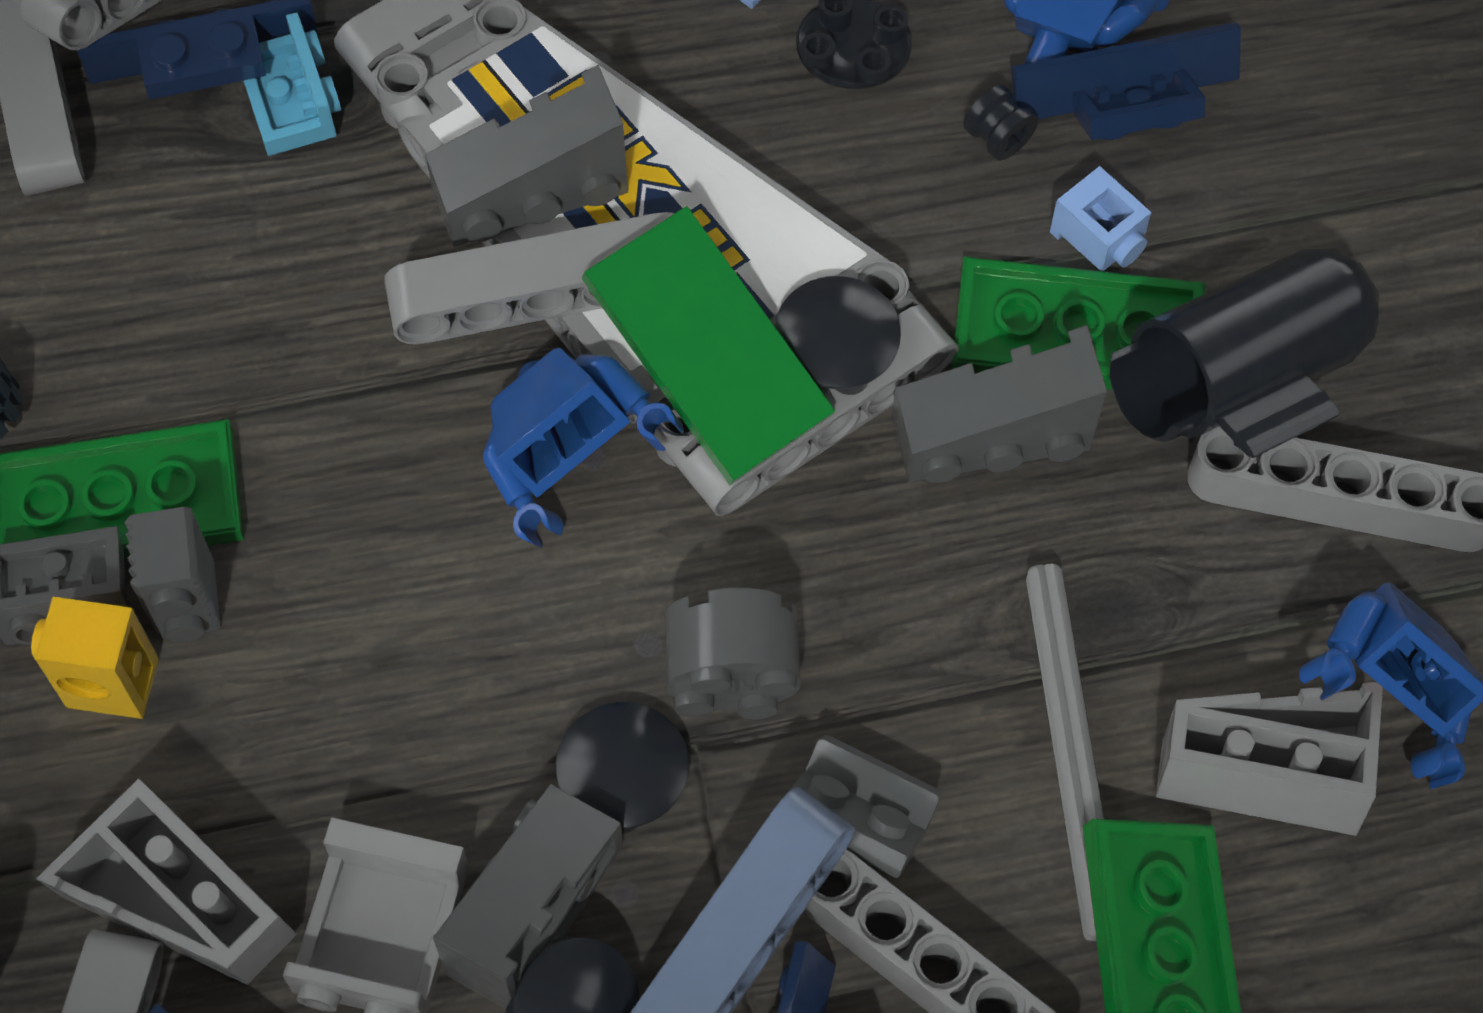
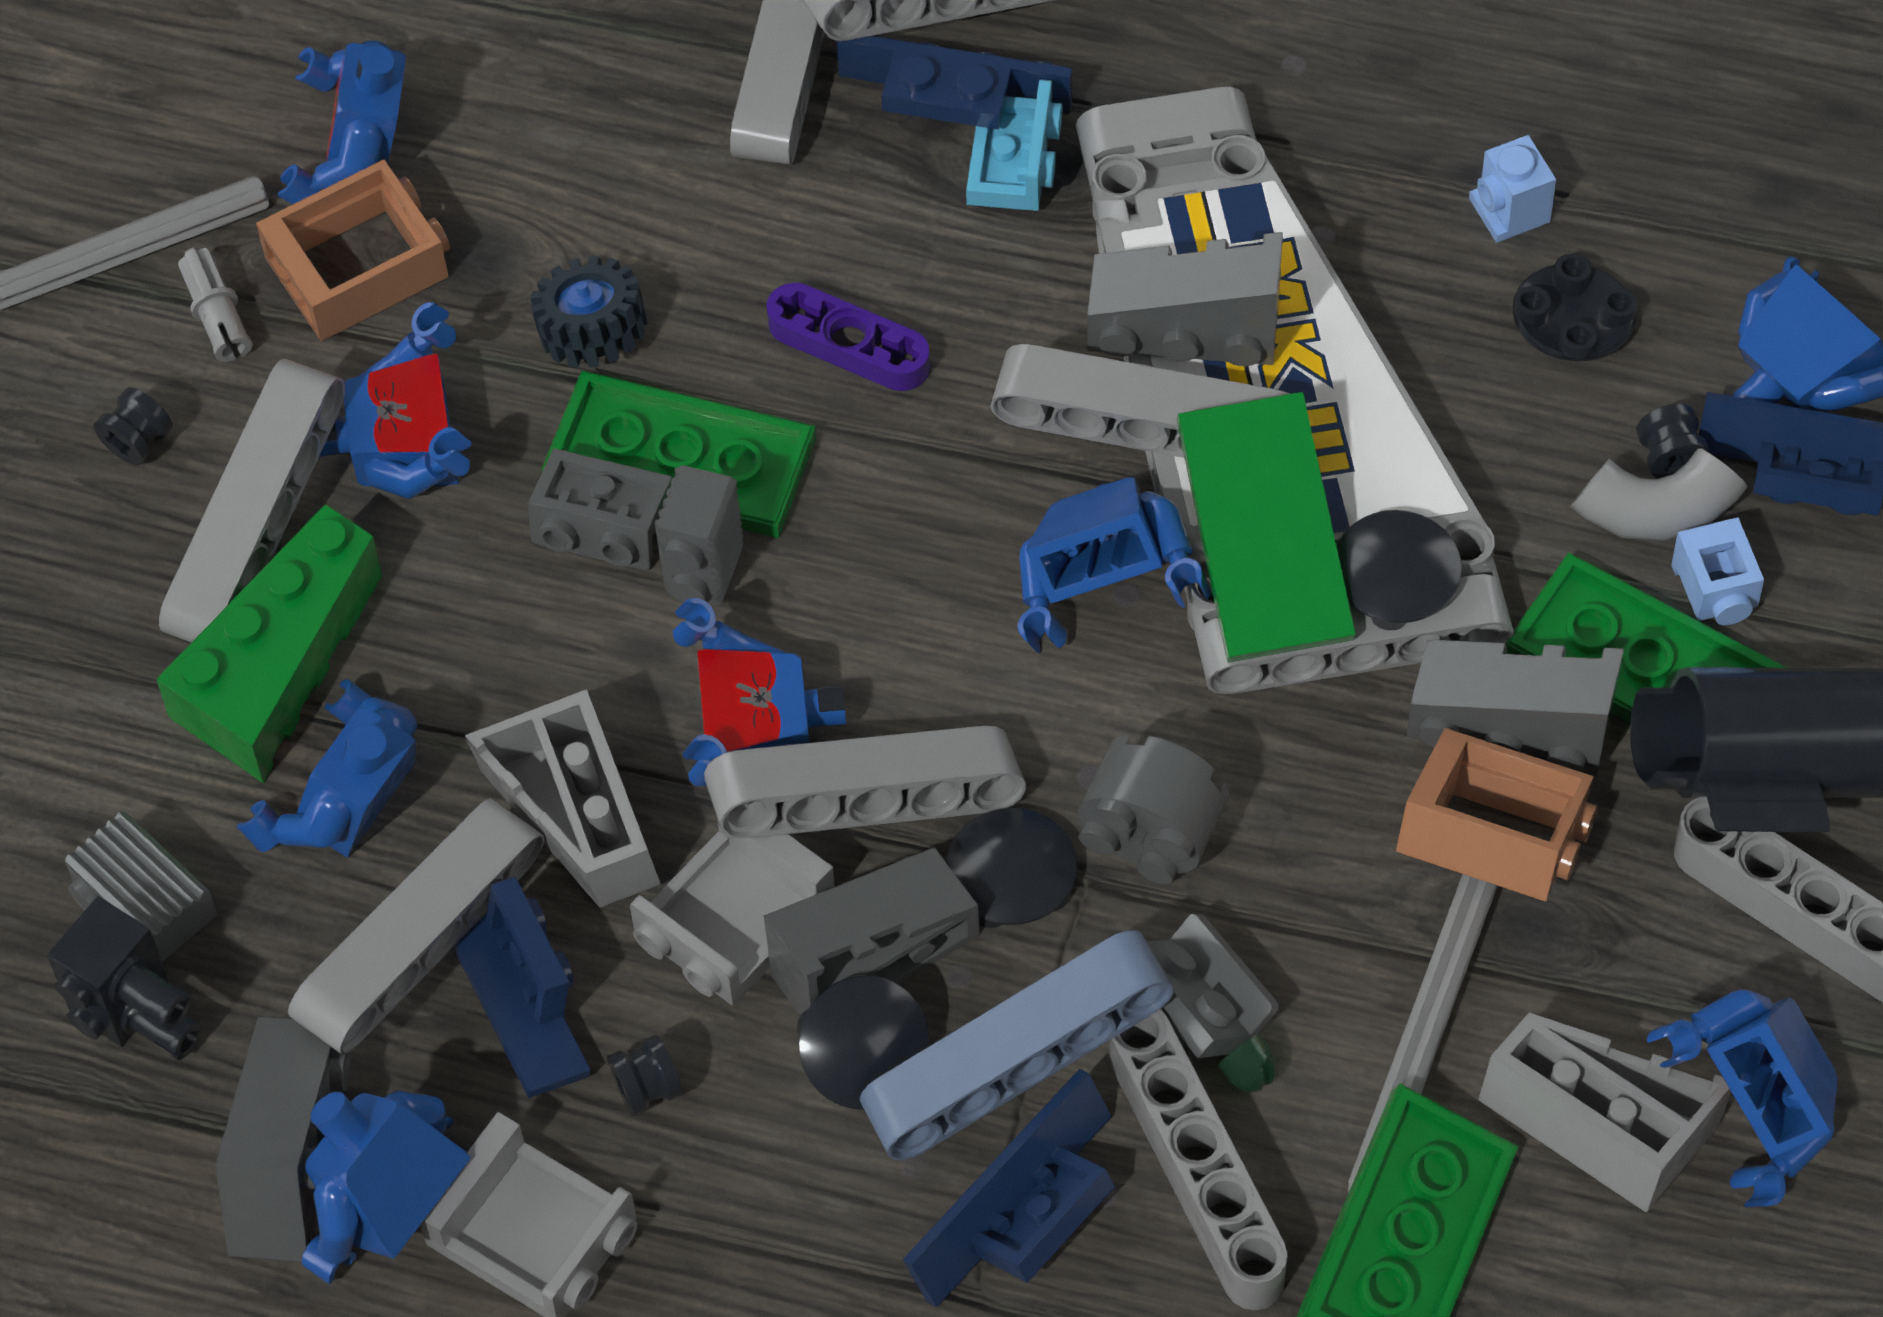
camera: 30 degrees right, 5 degrees down
yellow brick [31,596,159,719] -> none
none -> torso [673,597,846,787]
none -> light grey beam [704,726,1026,839]
none -> dark purple beam [766,283,930,391]
none -> clear green hinge [1218,1034,1278,1093]
none -> nougat window [1396,728,1598,901]
none -> light grey cylinder [1570,448,1748,542]

